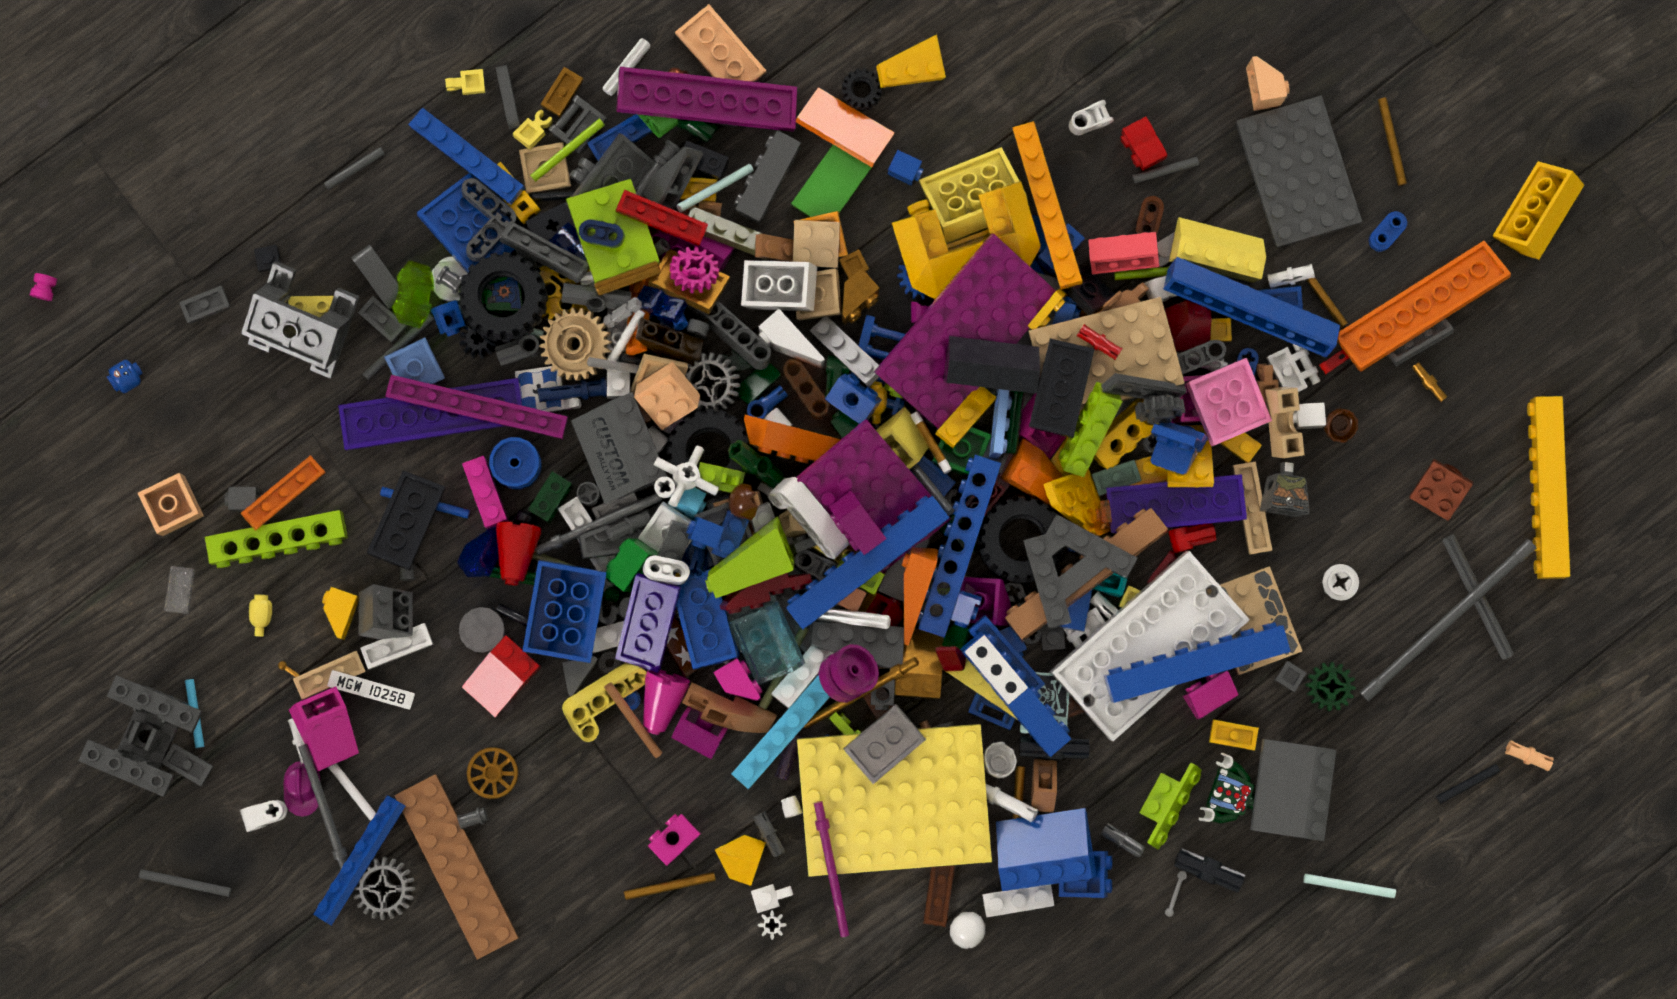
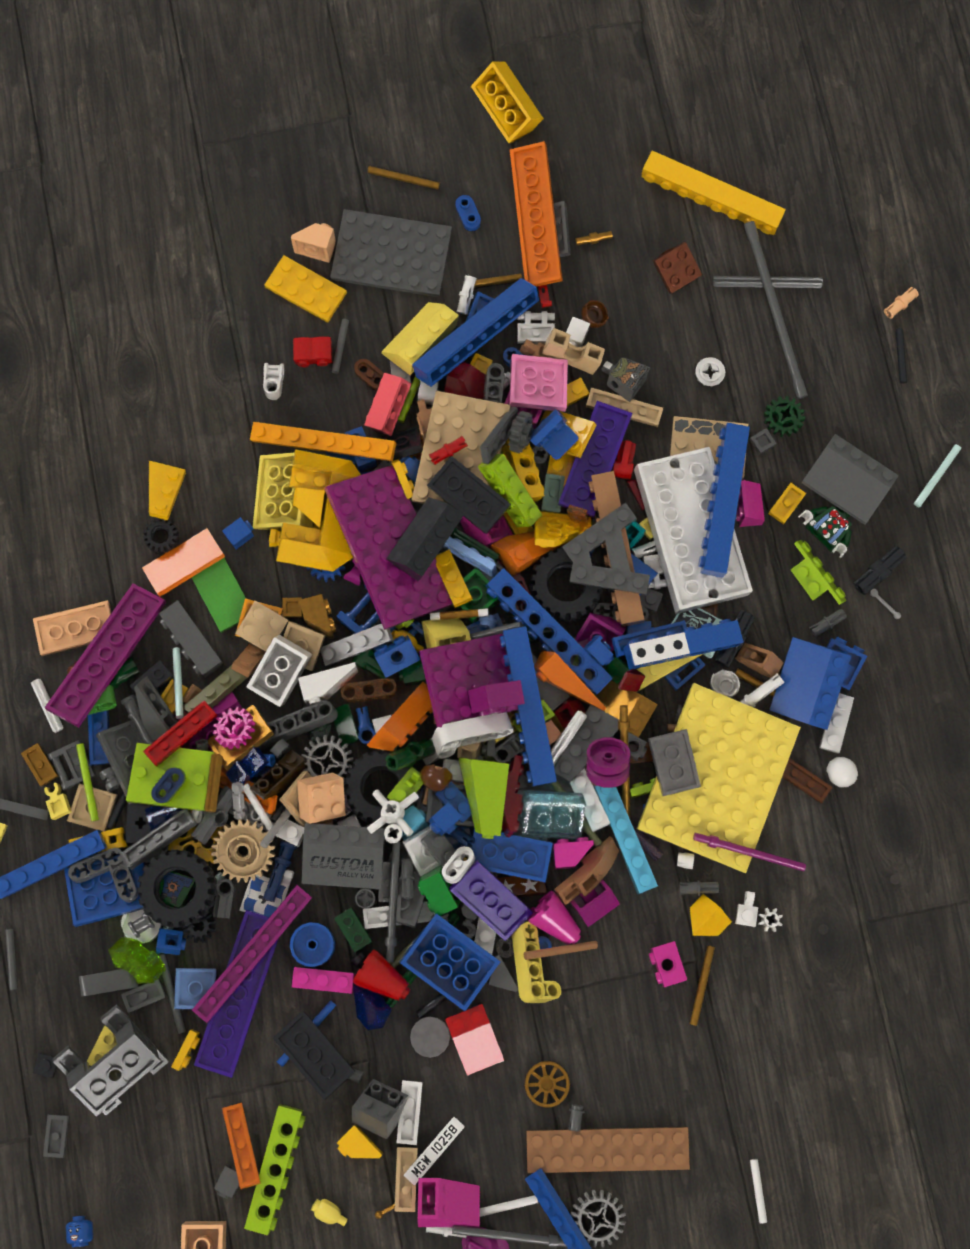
camera: 60 degrees left, 5 degrees down
none -> yellow plate [171,1029,200,1071]
none -> yellow plate [264,255,347,323]
none -> yellow slope [293,487,326,528]
none -> medium blue plate [478,615,498,629]

